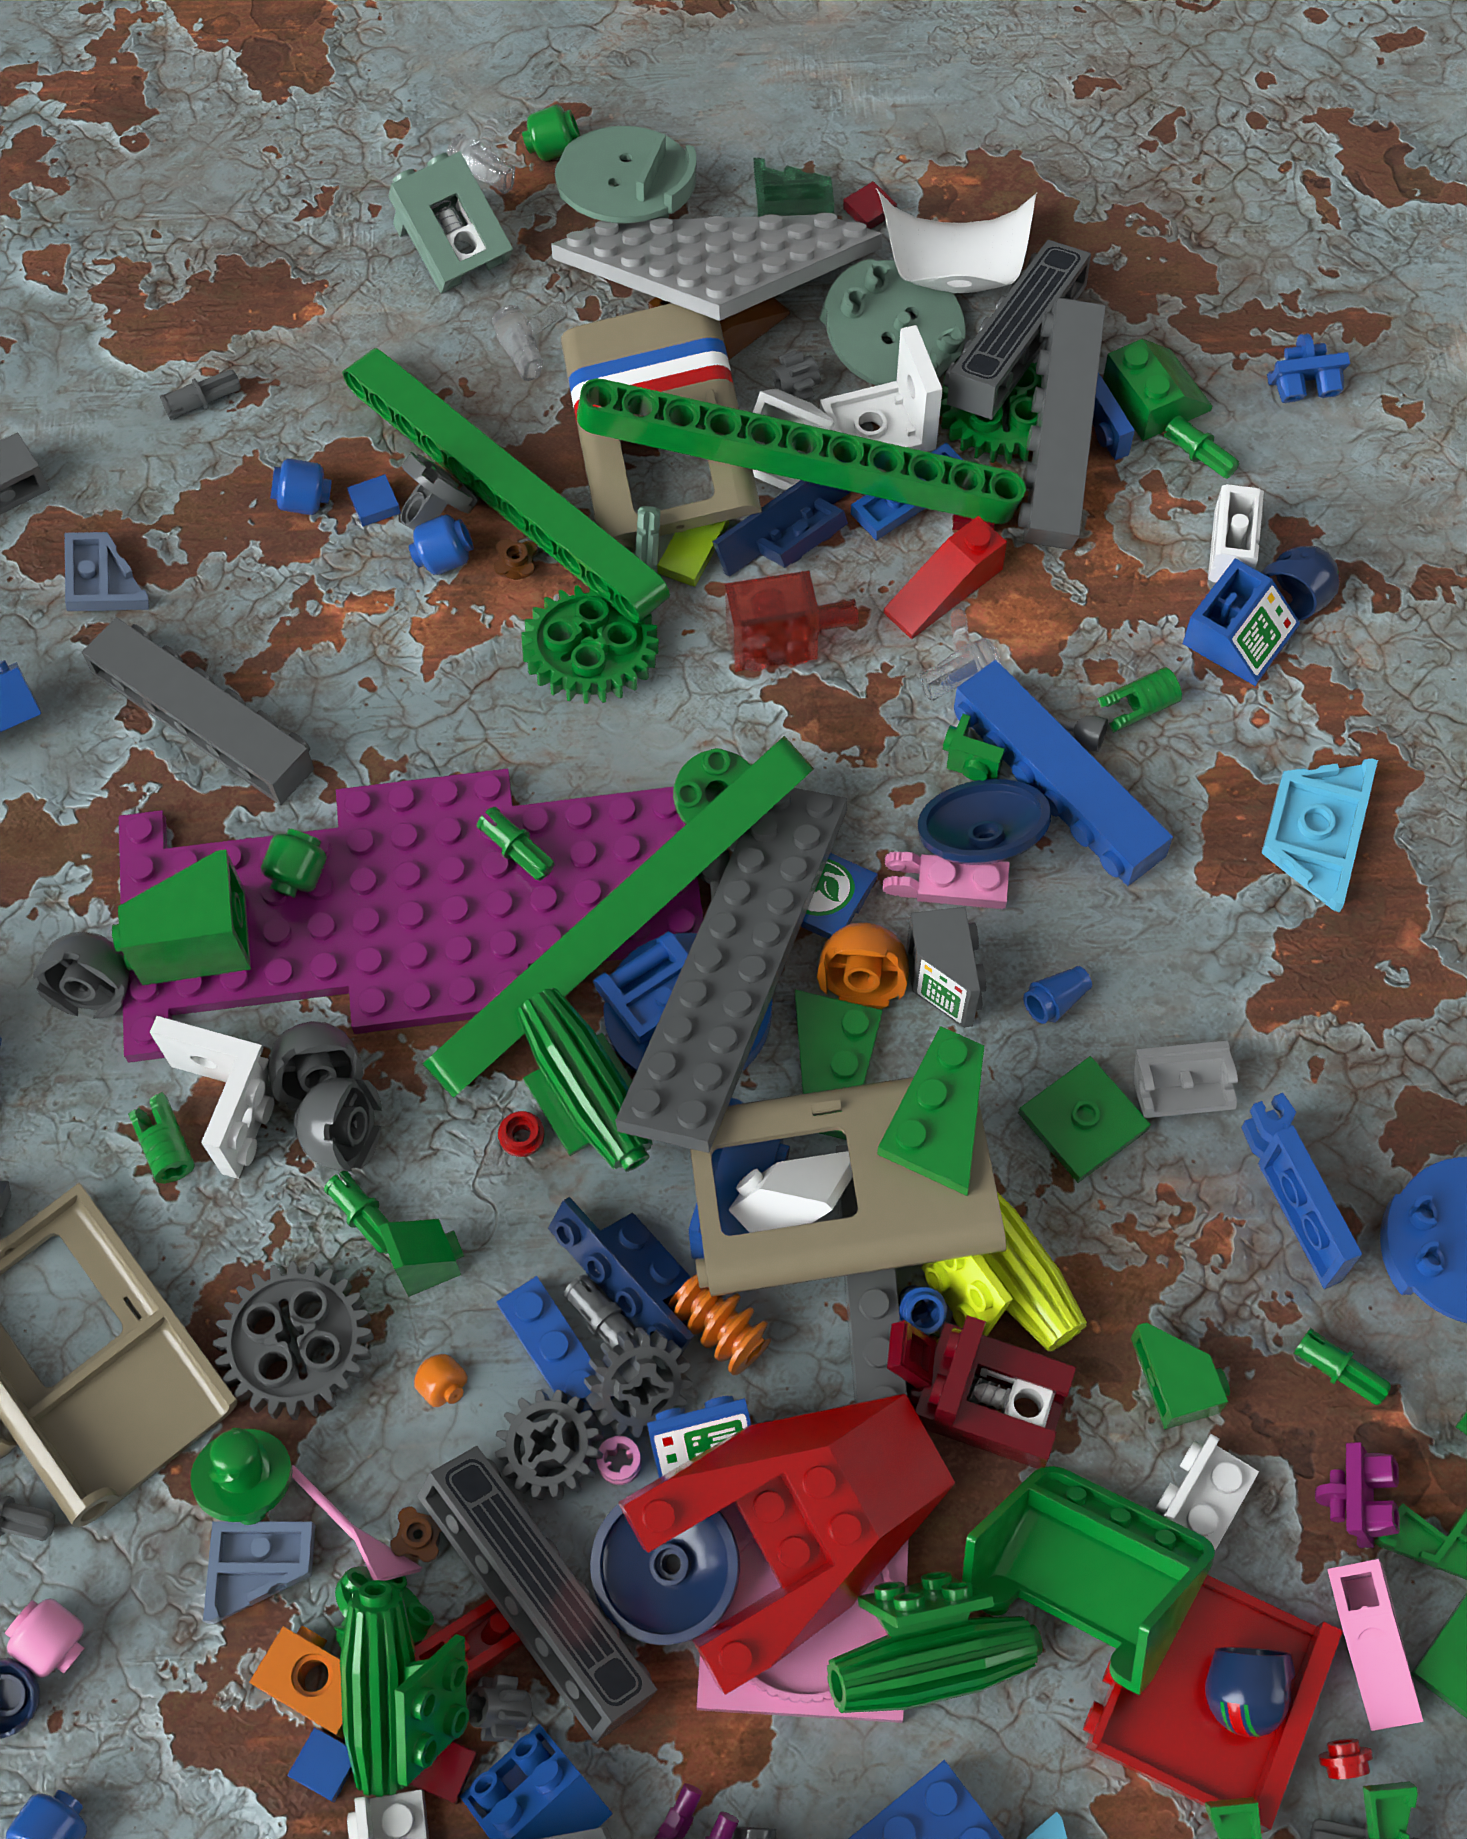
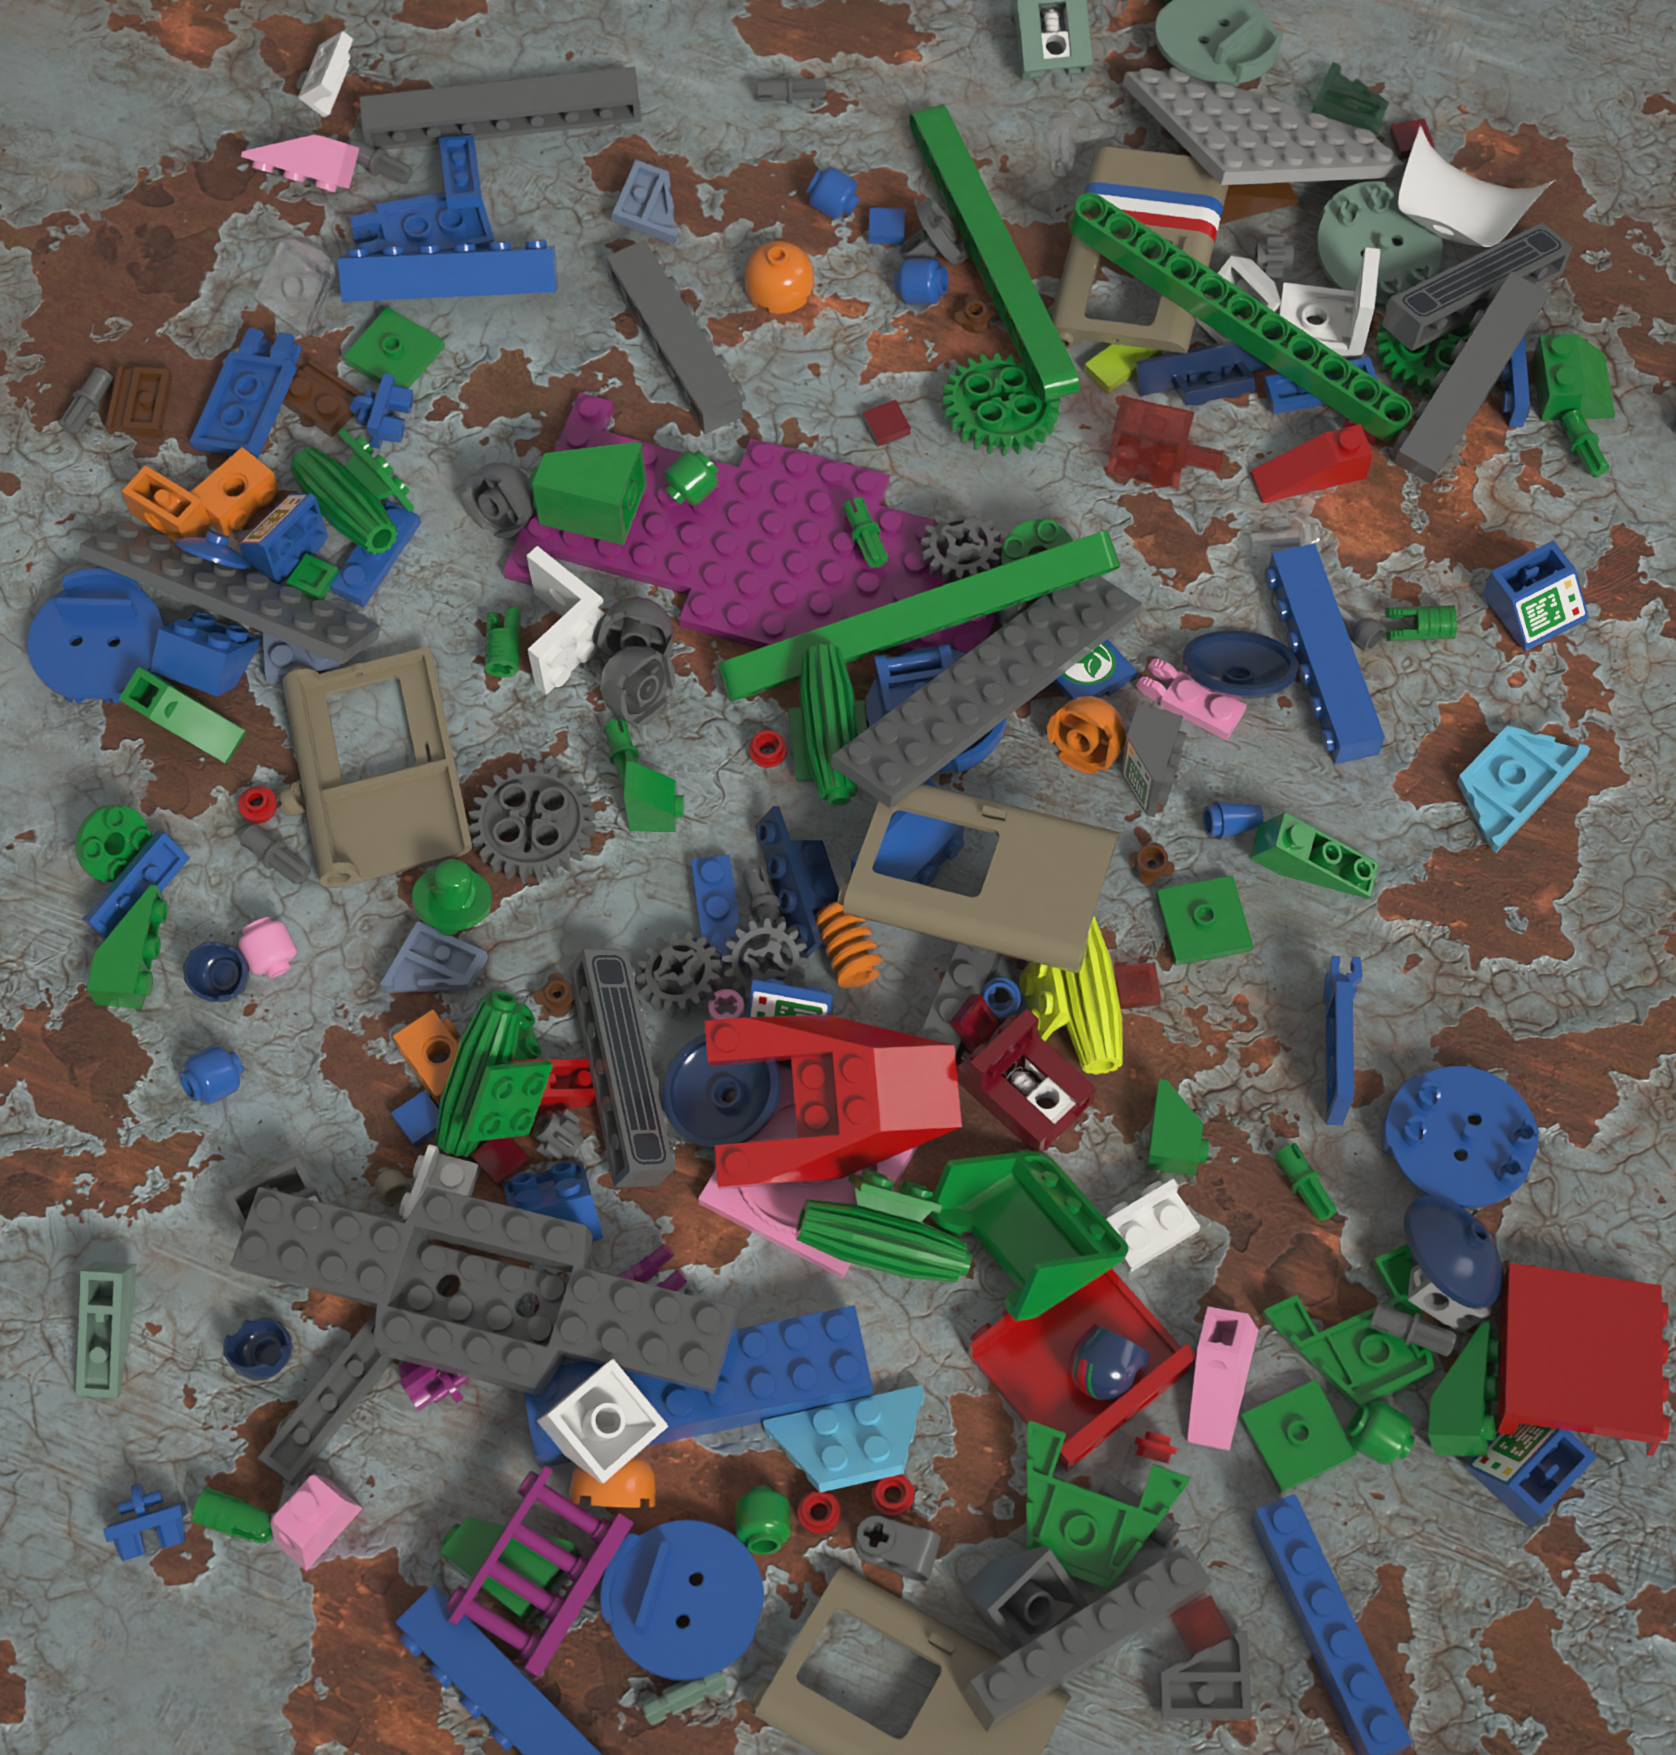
camera: 25 degrees right, 0 degrees up
bright pink piece [292,1465,422,1581] -> none
orange piece [414,1354,468,1407] -> none
sand green axle [635,506,661,573] -> none
white slope [729,1151,853,1233] -> none
green wing [794,989,883,1140] -> none
green wing [877,1026,984,1196] -> none
green bracket [942,714,1005,781] -> none
light grey hinge [1133,1040,1238,1118] -> none
white brick [1208,484,1264,582] -> none
dark blue helmet [1261,546,1341,620] -> none
magenta hips [1315,1442,1400,1548] -> none
none -> orange cylinder [744,240,815,314]
none -> dark red tile [863,400,911,447]
none -> dark grey gear [921,508,1003,584]
none -> clear red plate [1114,962,1161,1009]
none -> reddish brown plate [1128,843,1175,886]
none -> green slope [1249,812,1379,898]

